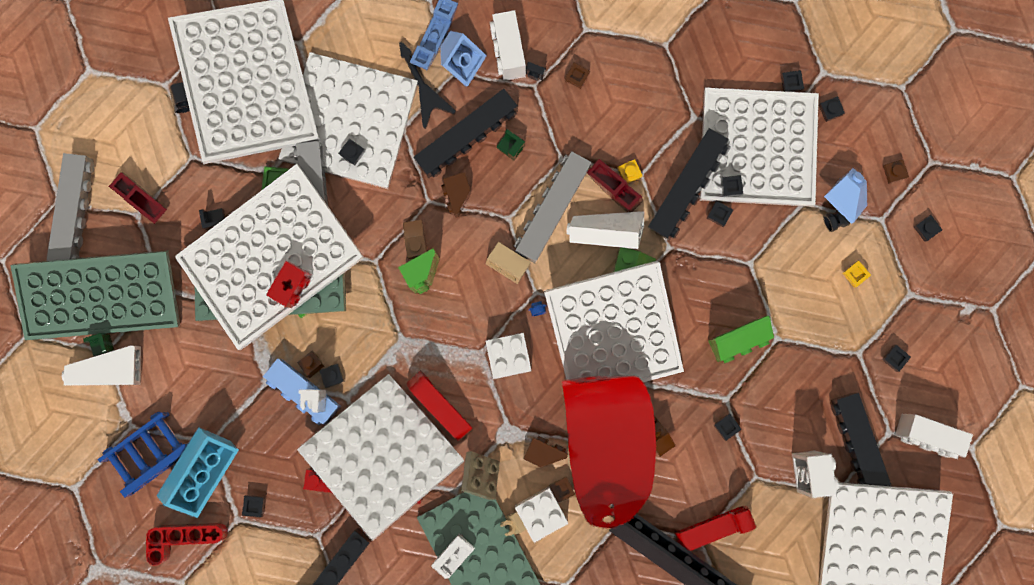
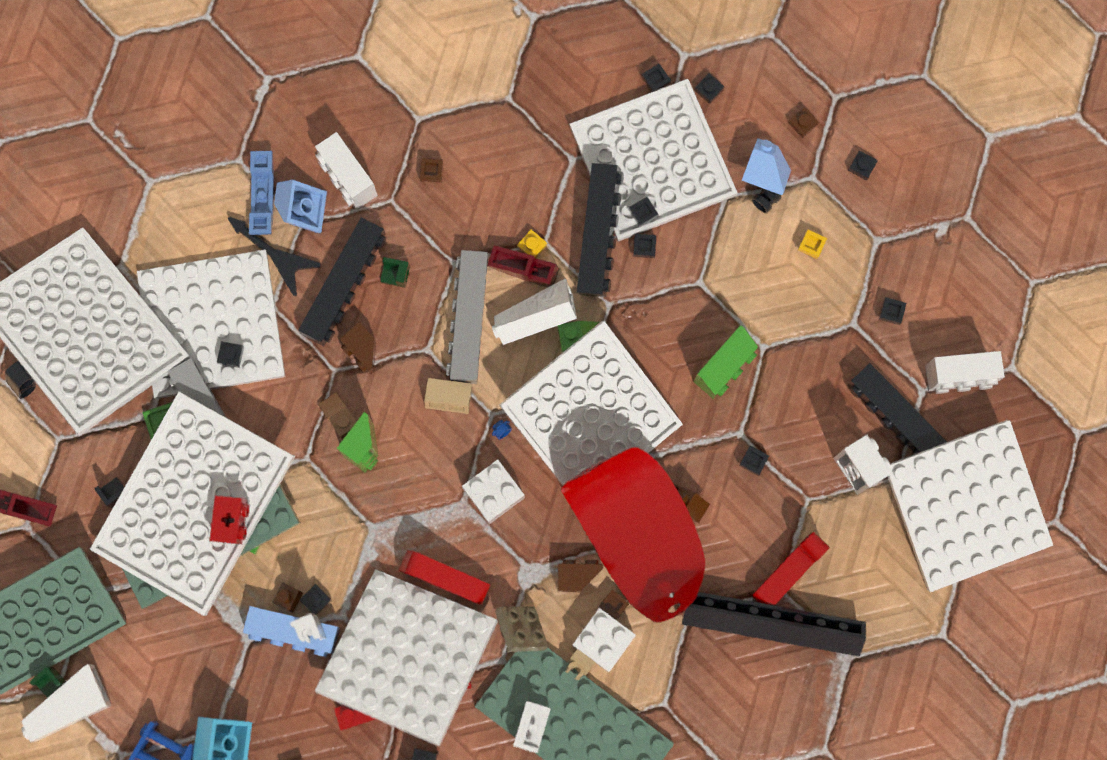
camera: 30 degrees left, 5 degrees down
black plate [526,62,546,81] -> none

